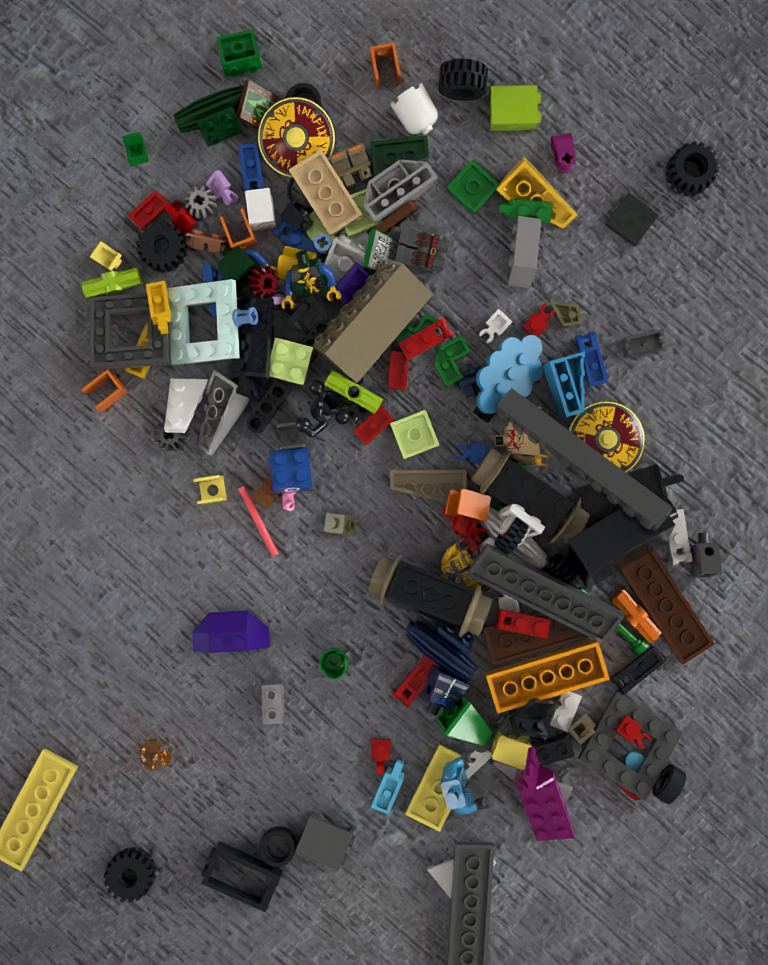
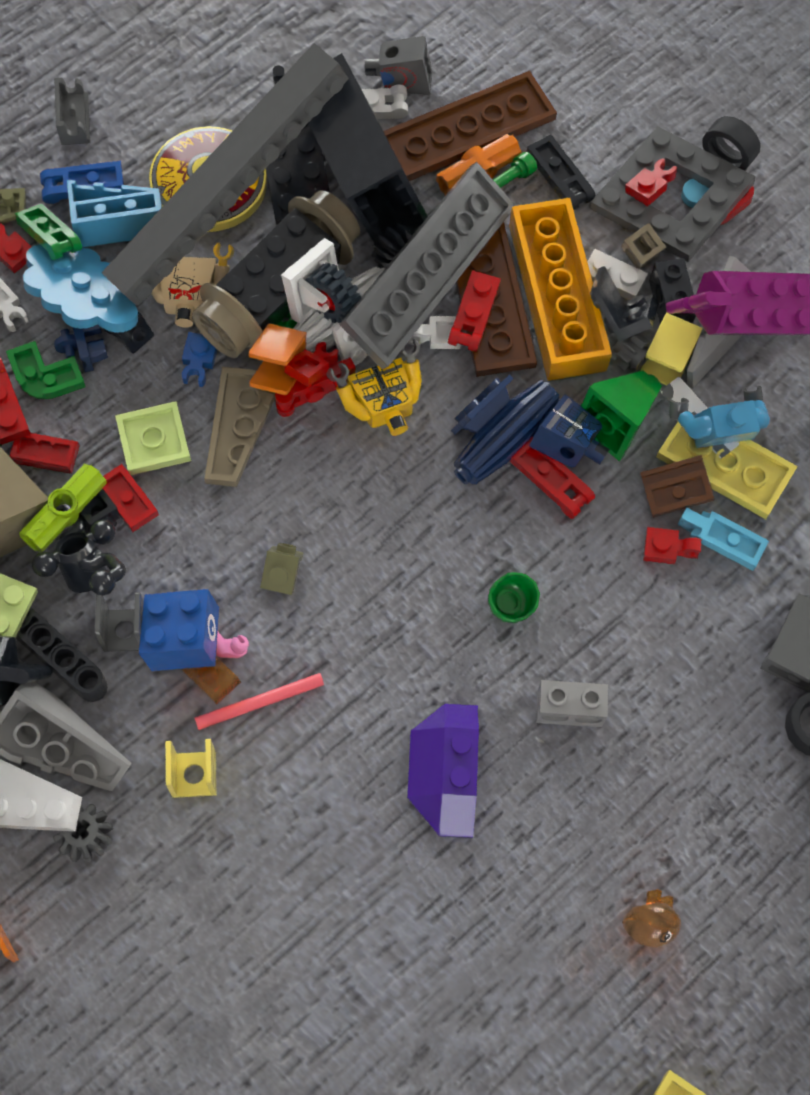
camera: 90 degrees left, 20 degrees down
black brick [369,554,493,637] -> none
none -> green plate [15,204,82,260]
none -> reddish brown plate [640,455,714,518]

